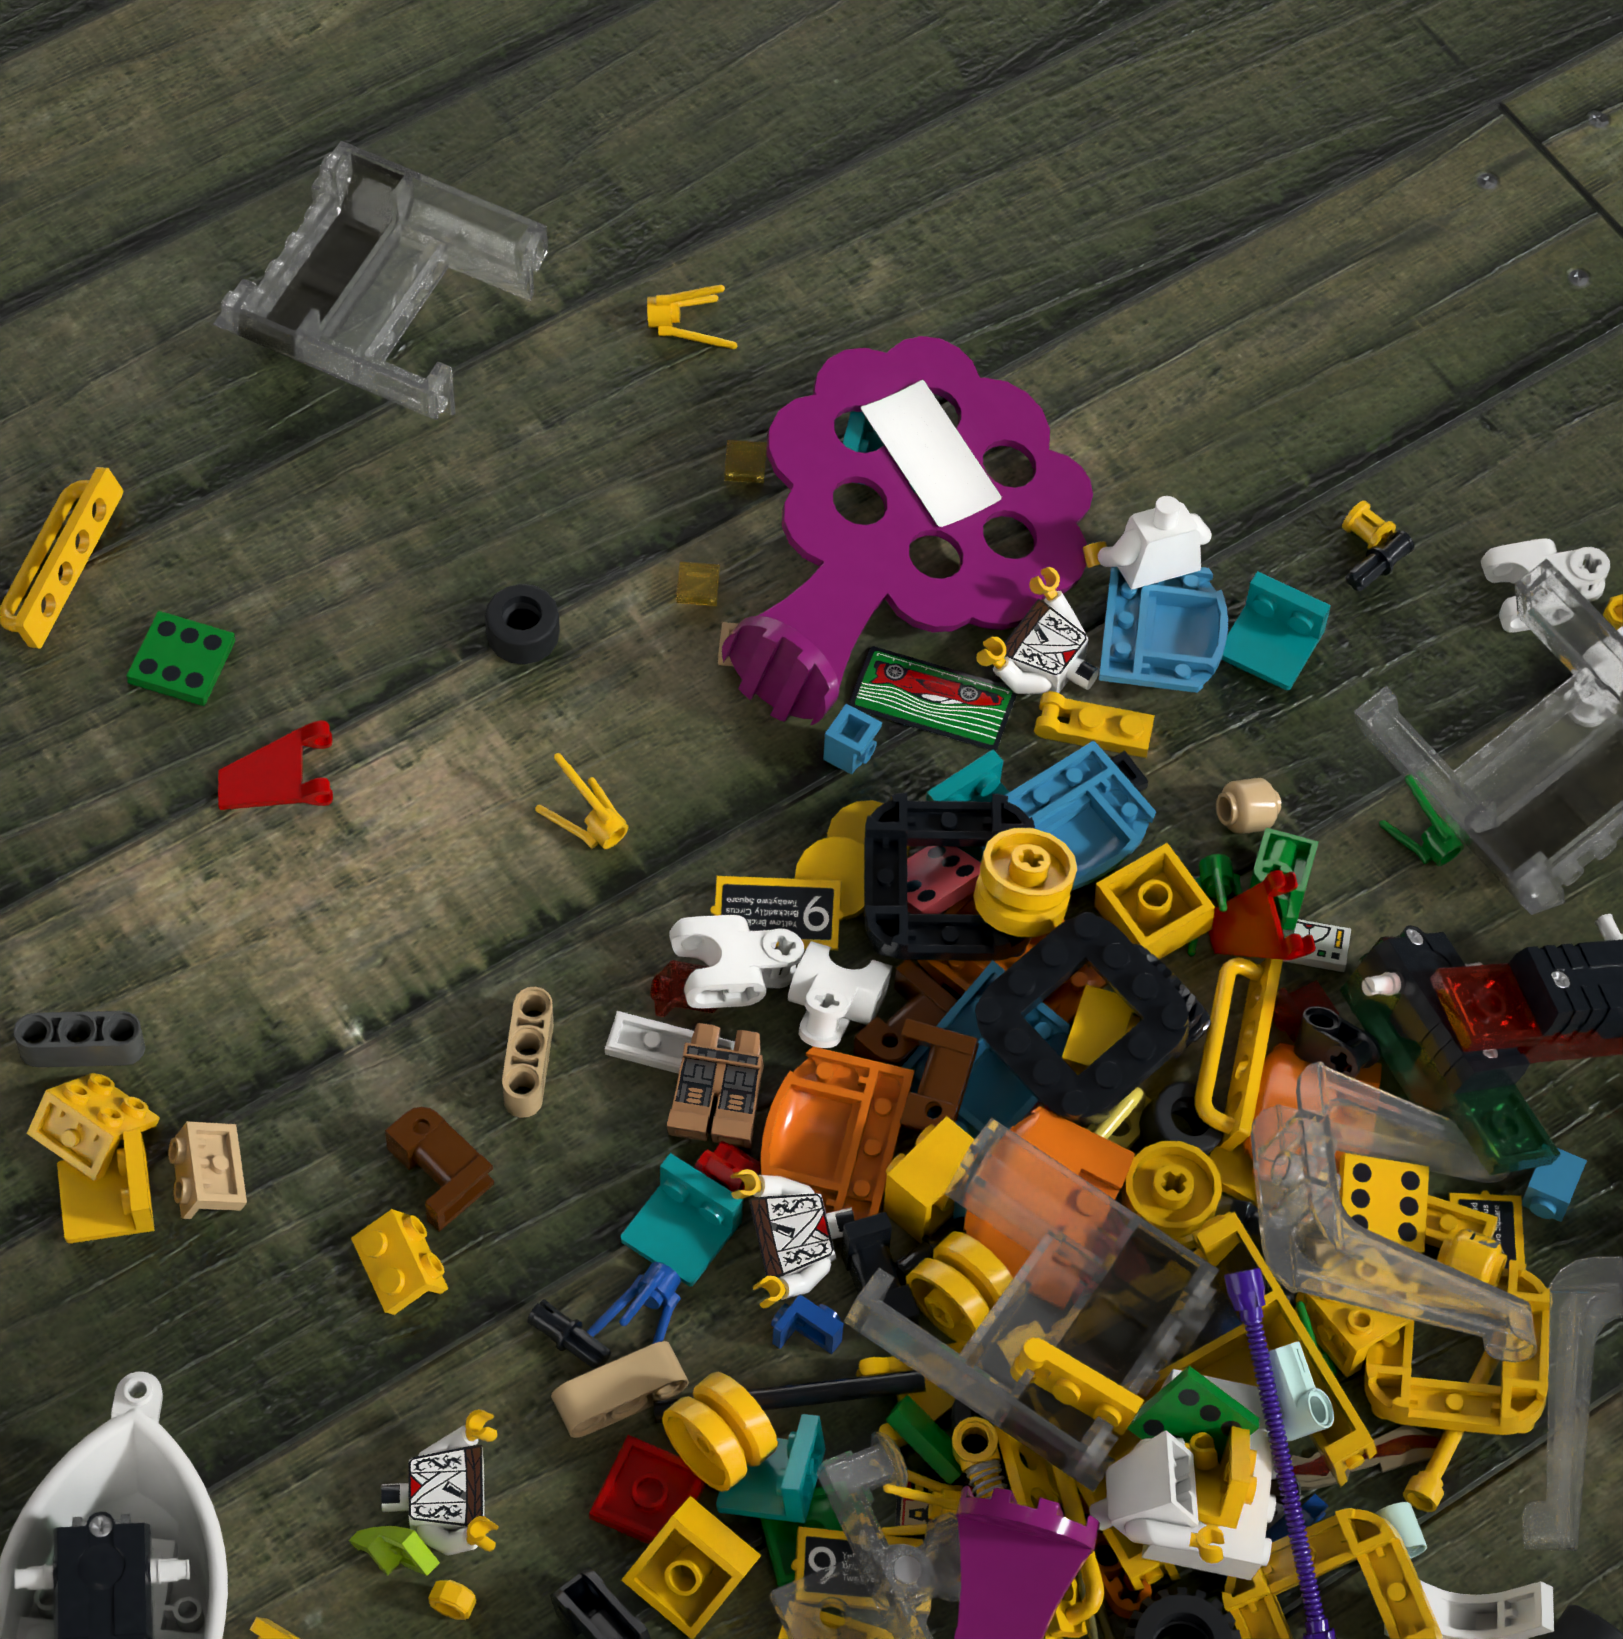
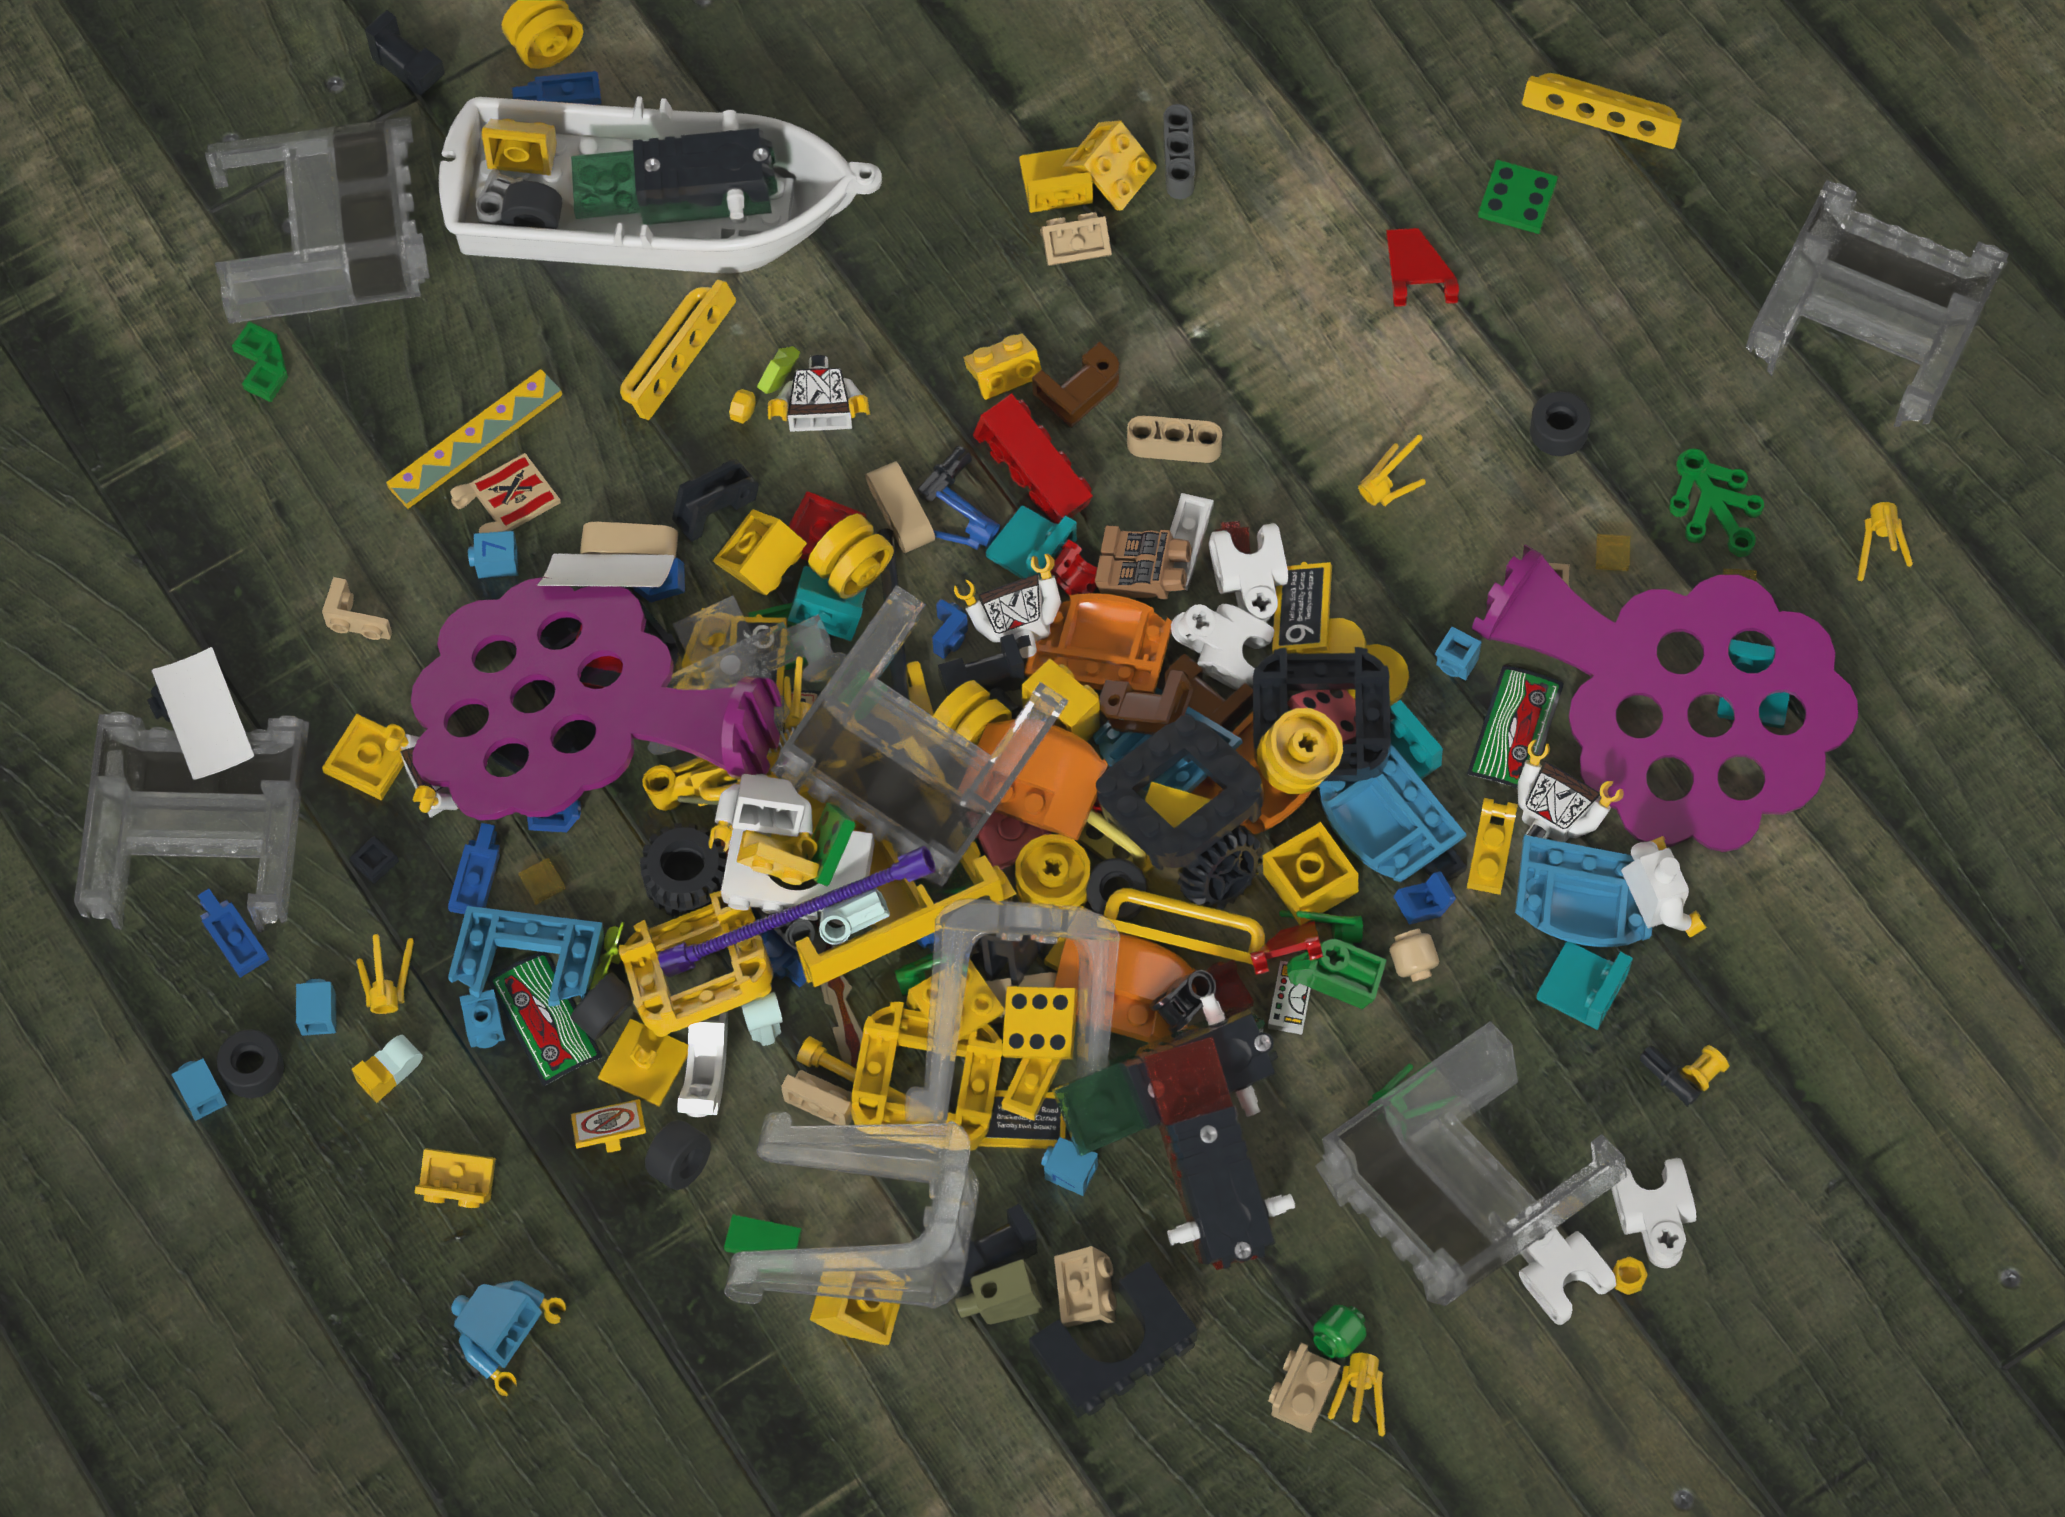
camera: 95 degrees right, 5 degrees up
white sticker [861,380,1002,527] -> none
yellow plate [1010,1337,1144,1436] -> none
yellow head [1437,1229,1507,1294] -> none
none -> tan bracket [781,1070,852,1130]
none -> red wedge [973,393,1093,524]
none -> blue bracket [1393,871,1456,925]
none -> green plant [1669,449,1764,557]

